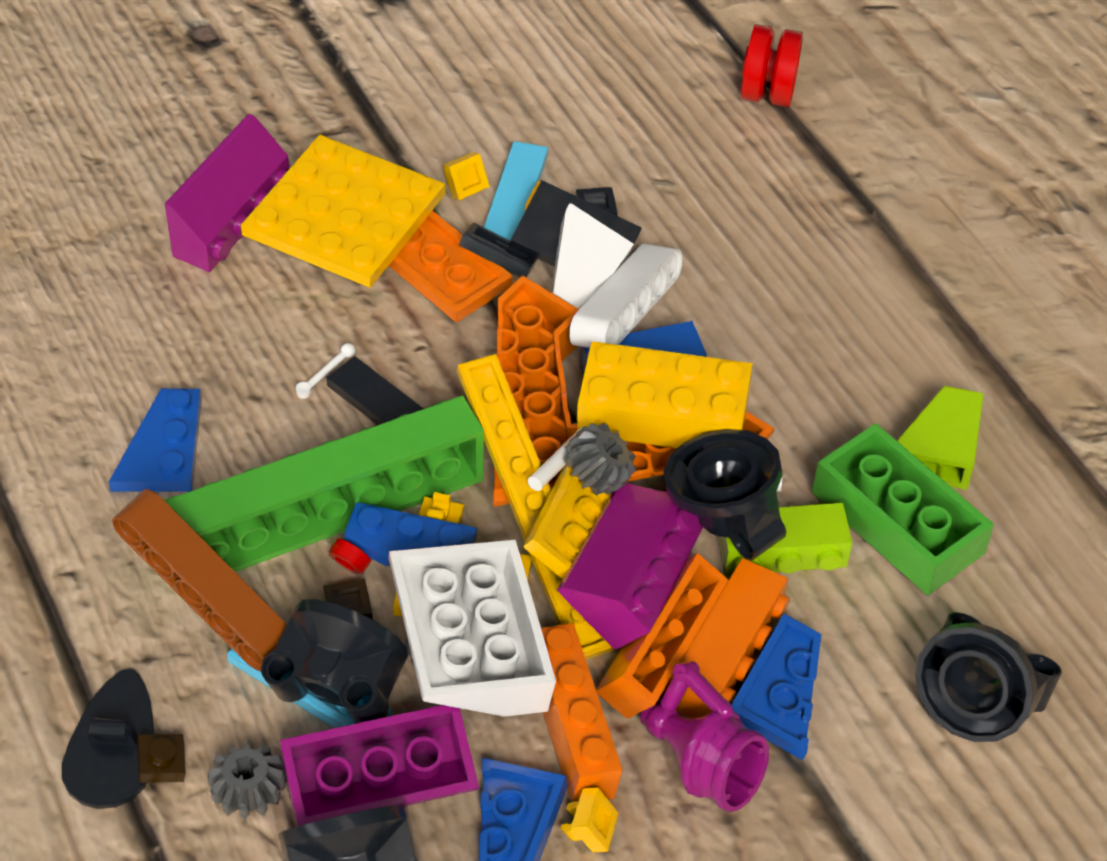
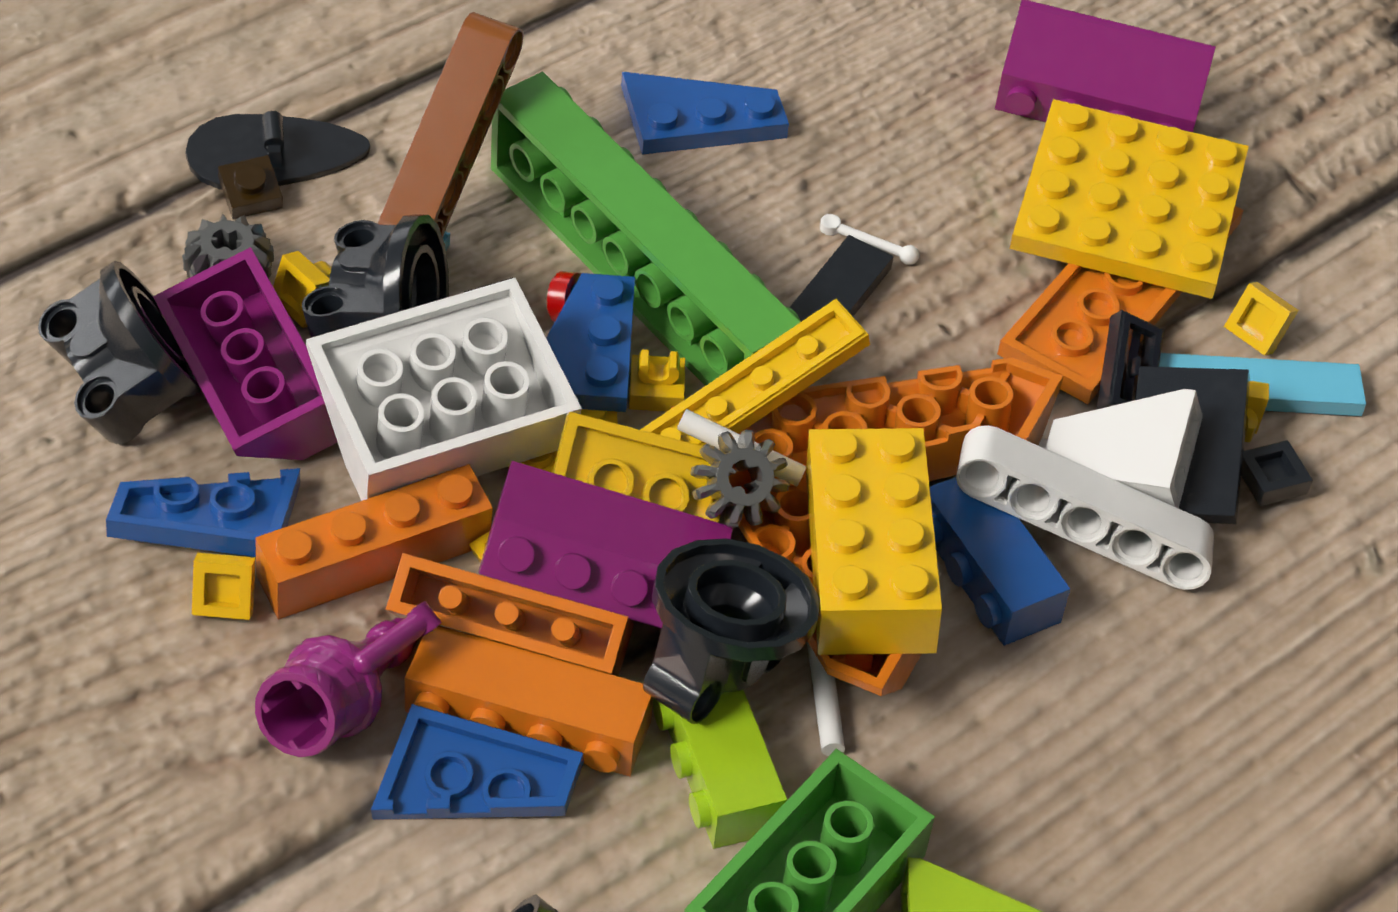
camera: 75 degrees right, 0 degrees up
none -> yellow tile [273,251,332,328]

